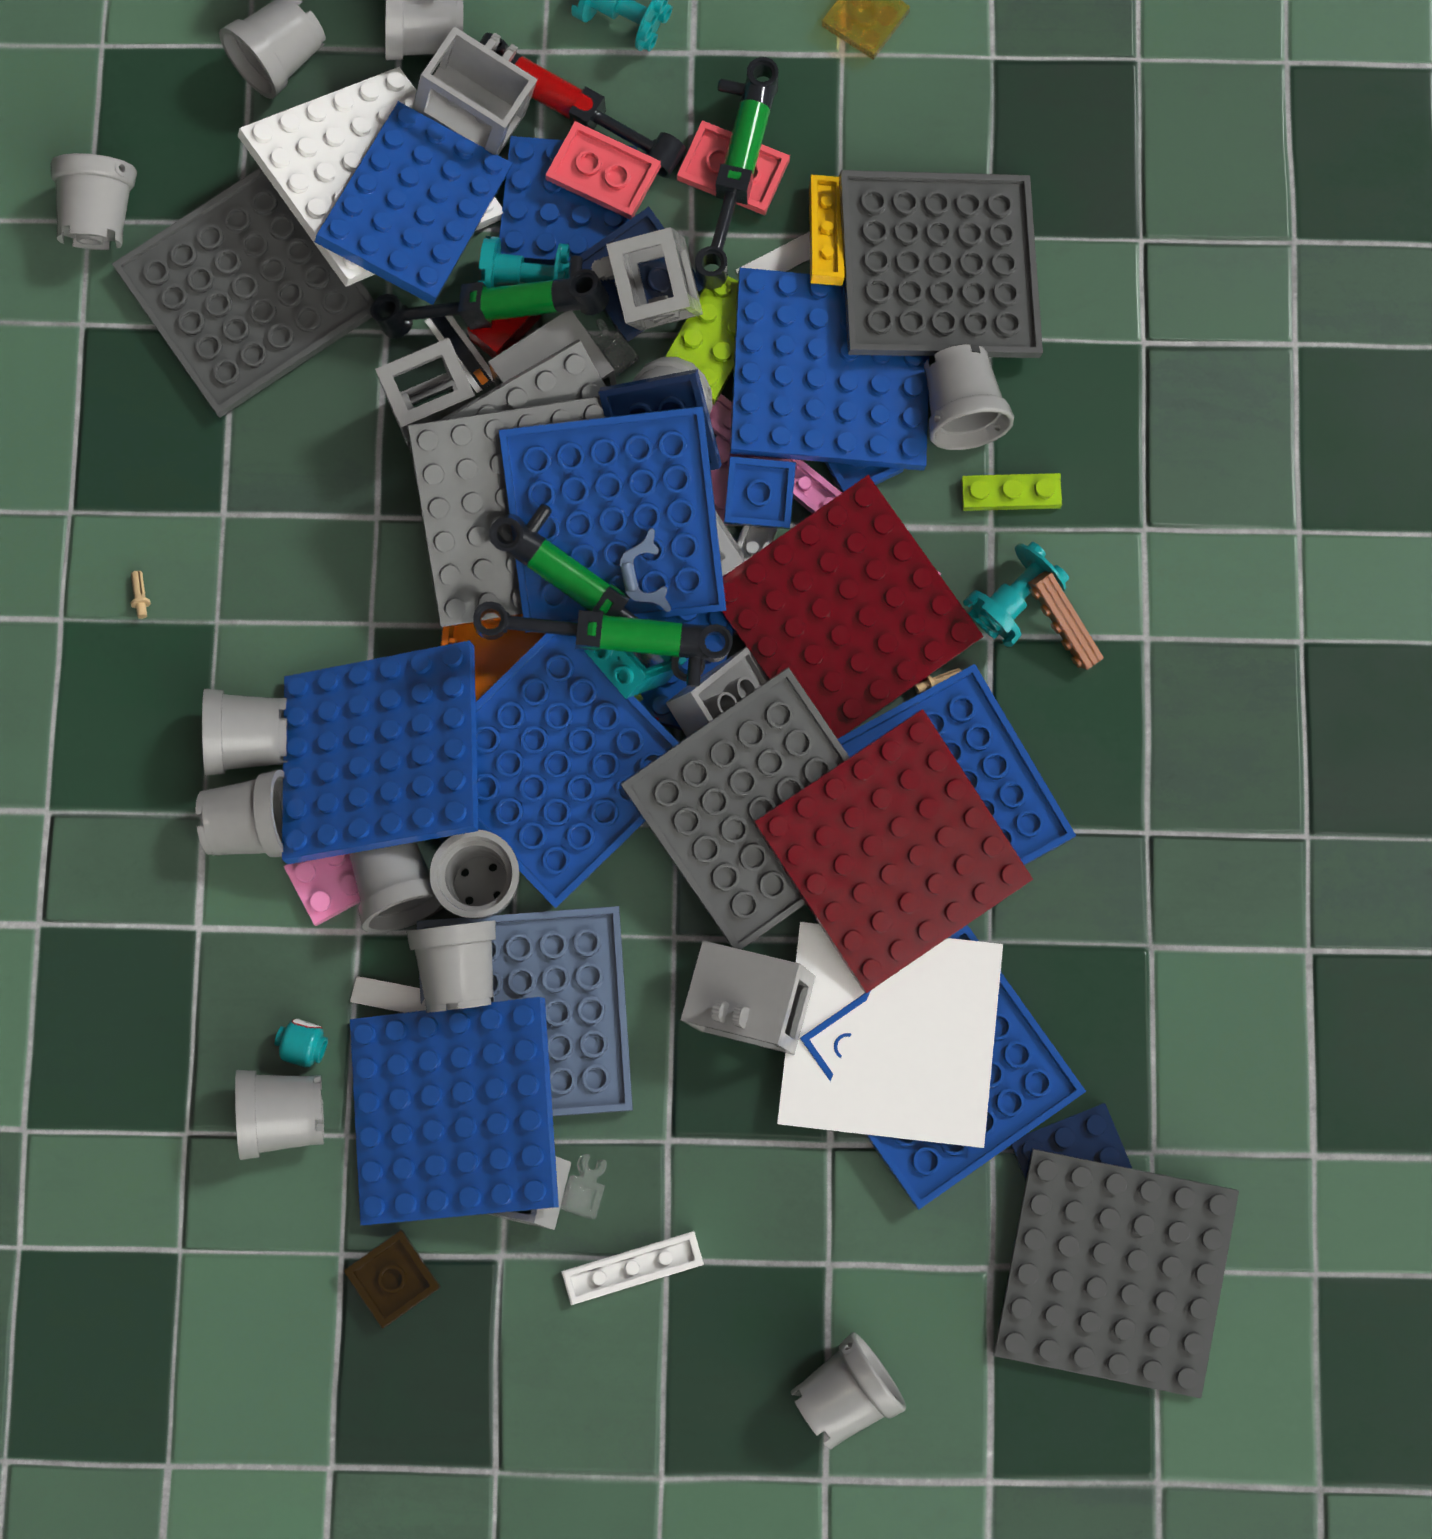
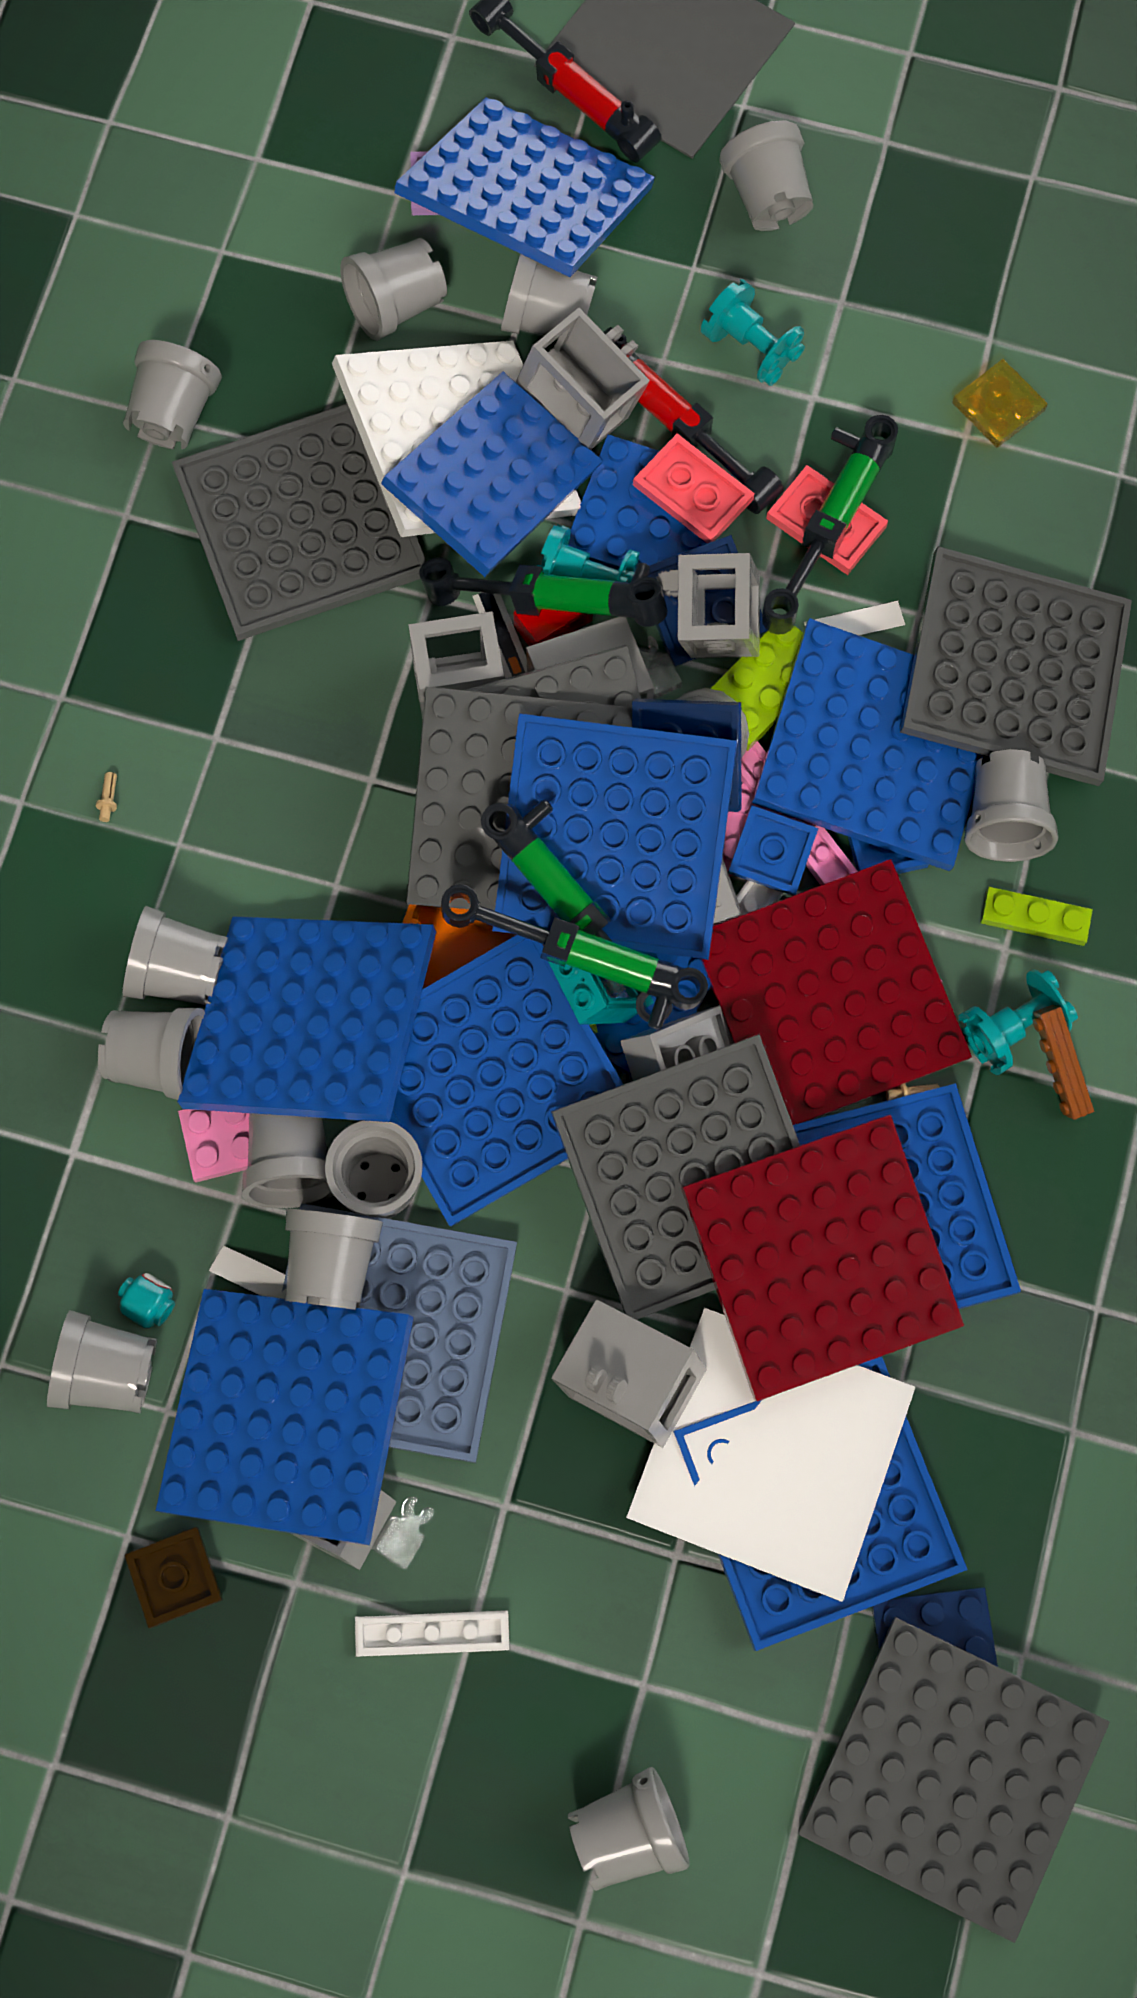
camera: 10 degrees right, 5 degrees down
sand blue helmet [620,528,671,612] -> none
yellow plate [809,174,845,286] -> none

